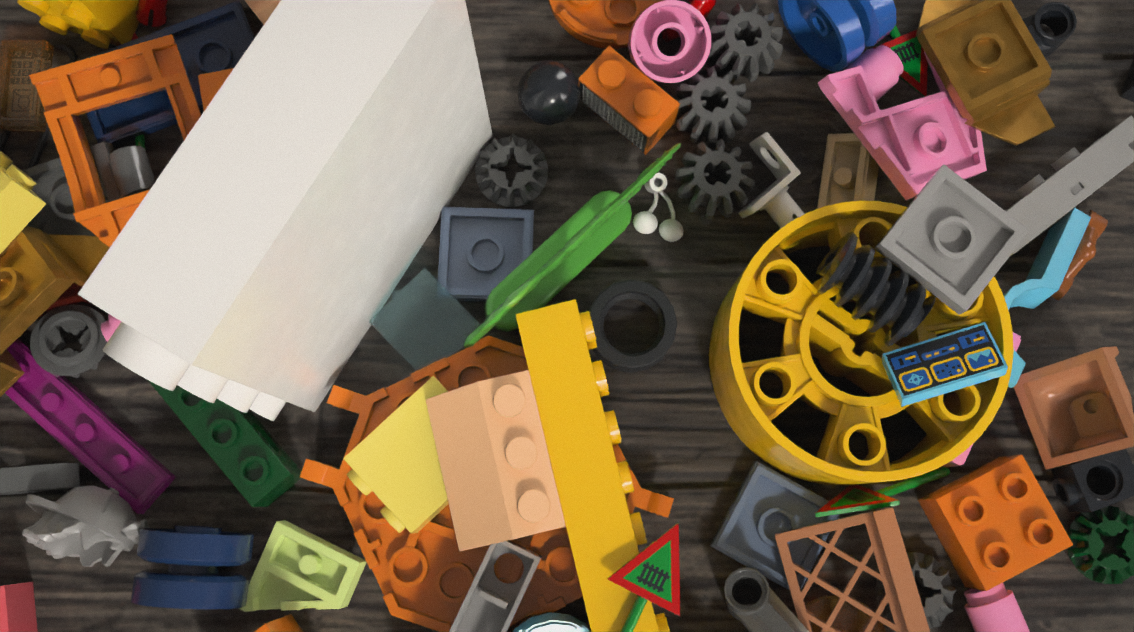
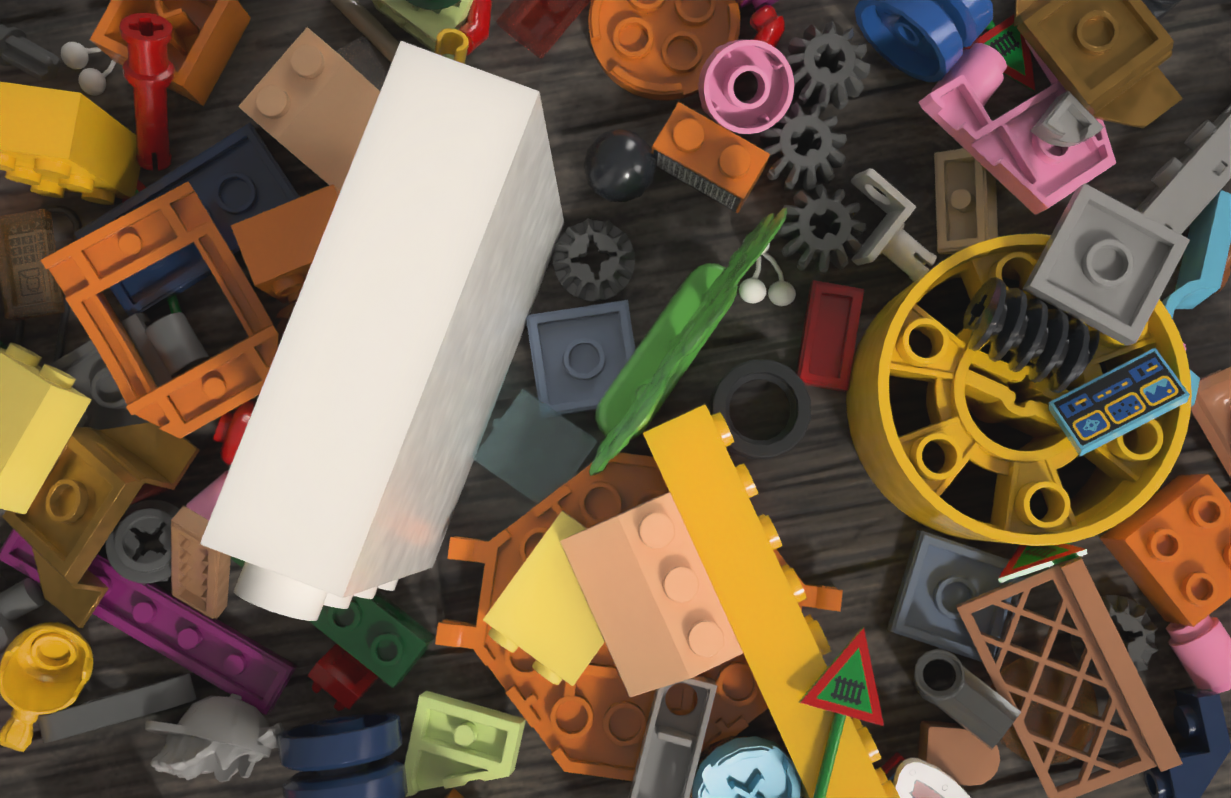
camera: 10 degrees left, 5 degrees up
none -> medium nougat plate [171,505,231,620]
none -> red tile [308,643,379,711]
none -> red tile [796,280,864,392]
none -> light grey tile [1031,91,1104,147]

